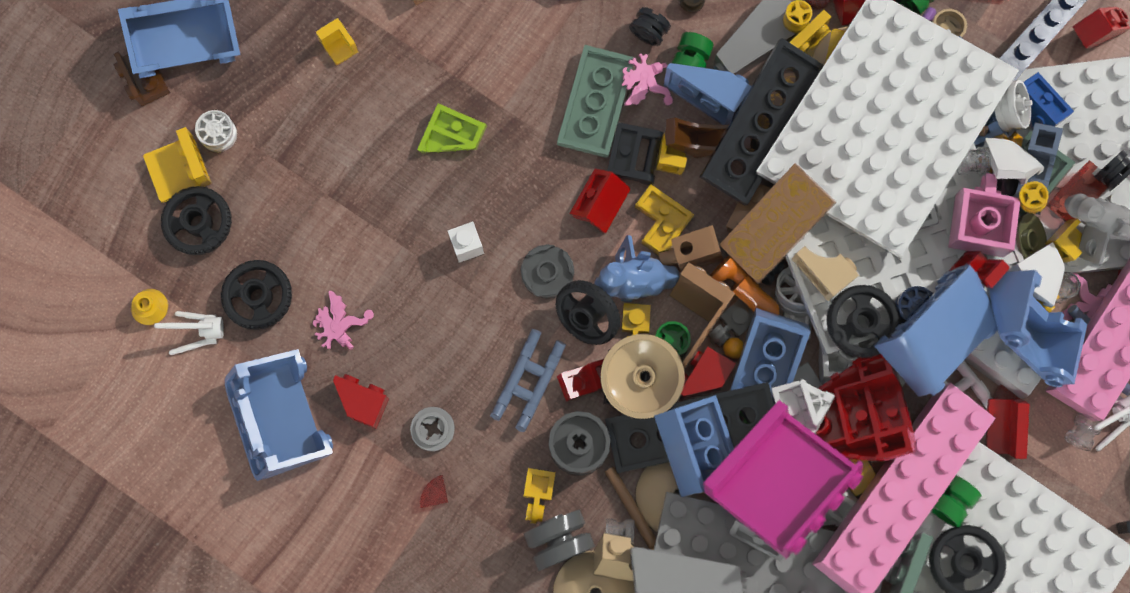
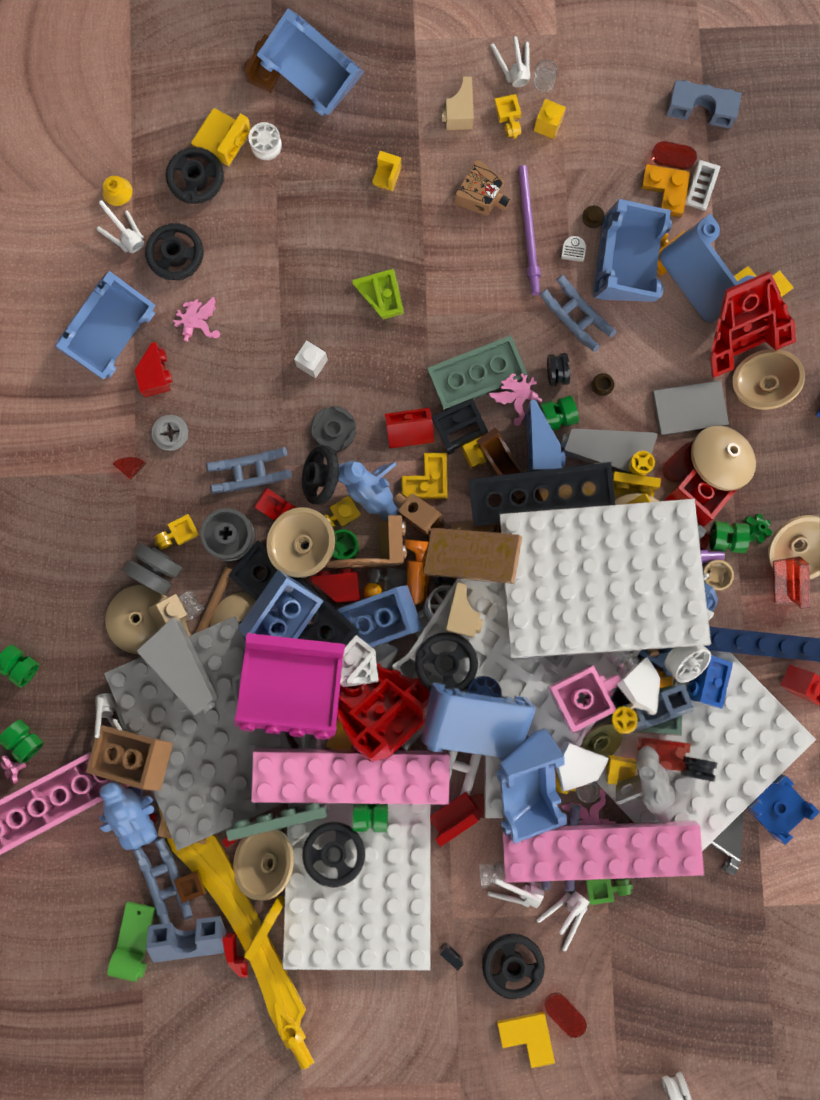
camera: 55 degrees right, 5 degrees up
red slope [949,251,1010,288] -> none

